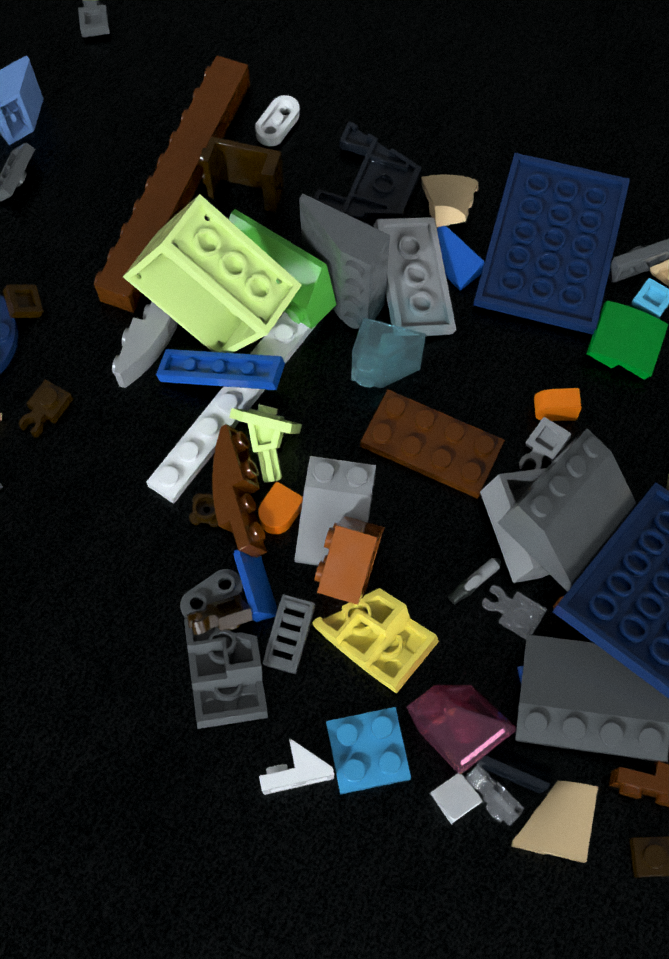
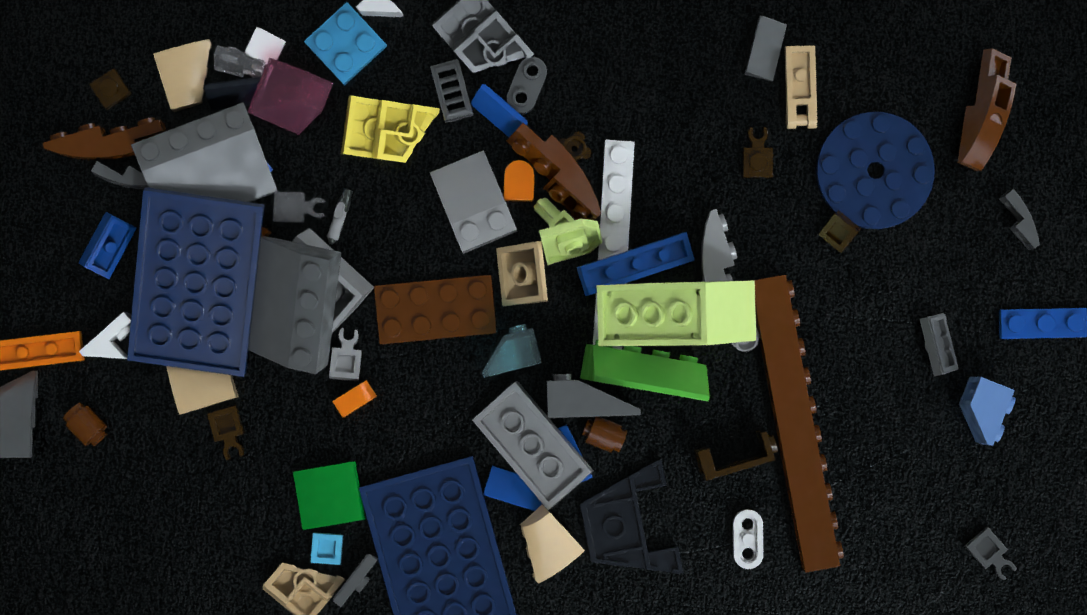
camera: 145 degrees right, 20 degrees up
dark brown plate [187,595,253,635] -> none
dark orange brick [315,516,384,605] -> none
none -> tan slope [496,241,548,306]

